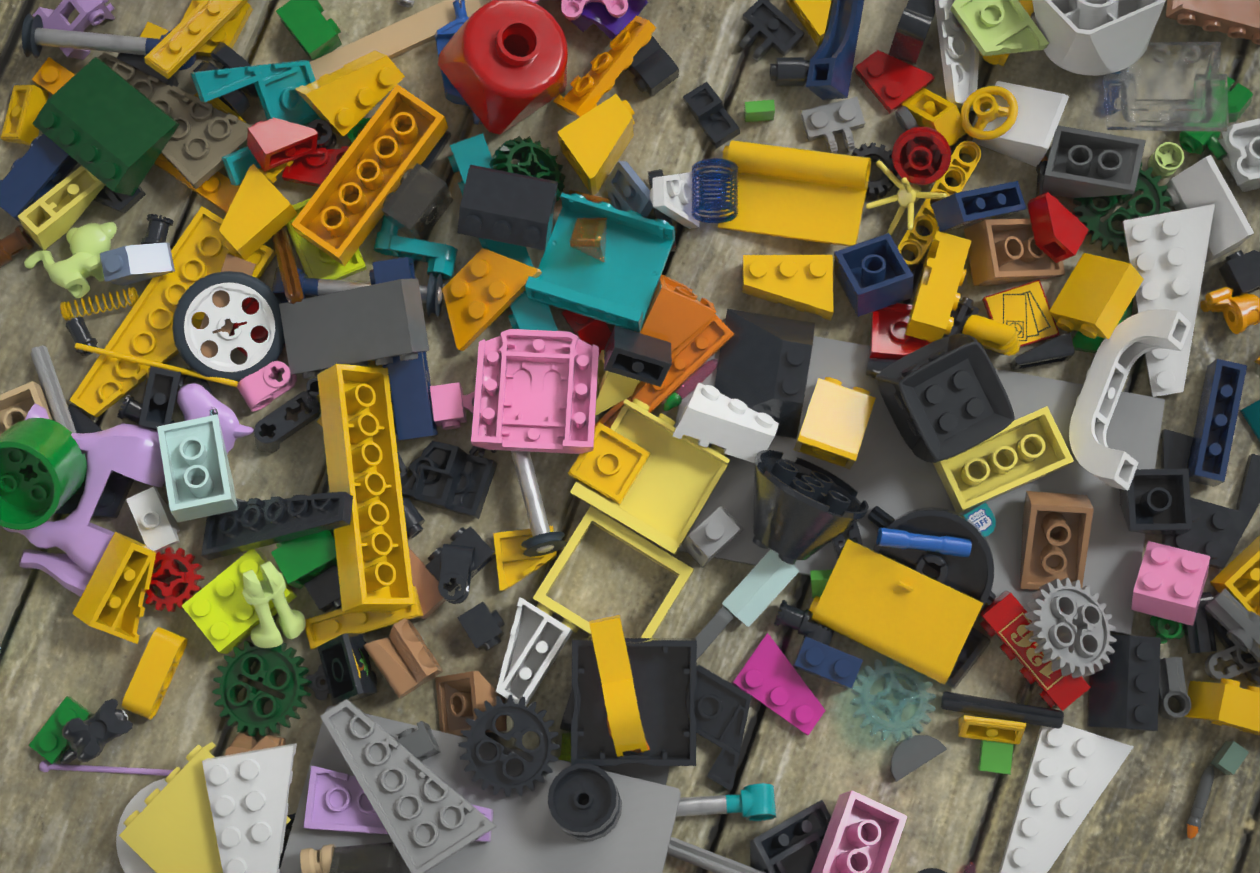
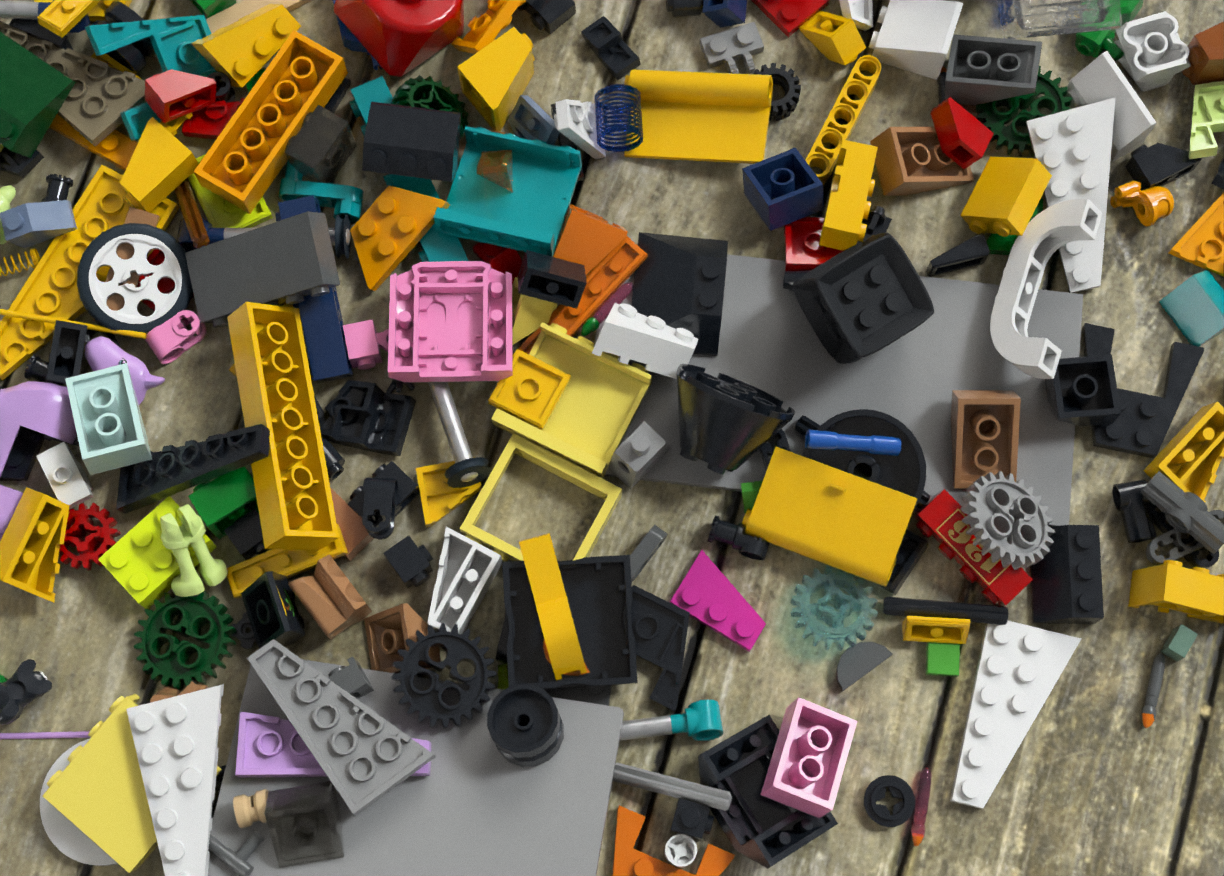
camera: 10 degrees left, 5 degrees down
yellow beam [122,627,188,720] -> none
black beam [254,378,321,453] -> none
light aqua piece [722,549,799,627] -> none
yellow wedge [742,255,834,321] -> none
bright green tile [744,100,775,122] -> none
yellow slope [793,377,876,470] -> none
dark blue brick [793,637,863,690] -> none
light yellow plant [866,160,947,236] -> none
red cone [892,127,951,185] -> none
dark grey tile [895,106,918,132] -> none
dark blue brick [931,181,1027,232] -> none
light yellow brick [933,406,1074,514] -> none
yellow piece [960,86,1018,140] -> none
yellow arm [962,315,1020,356] -> none
tile [963,502,996,537] -> none
yellow tile [982,279,1059,349] -> none
bright pink brick [1131,541,1210,626] -> none
yellowish green wheel [1148,142,1184,179] -> none
green plate [1149,616,1185,644] -> none
dark grey piece [1158,657,1191,720] -> none
dark blue brick [1187,359,1247,487] -> none

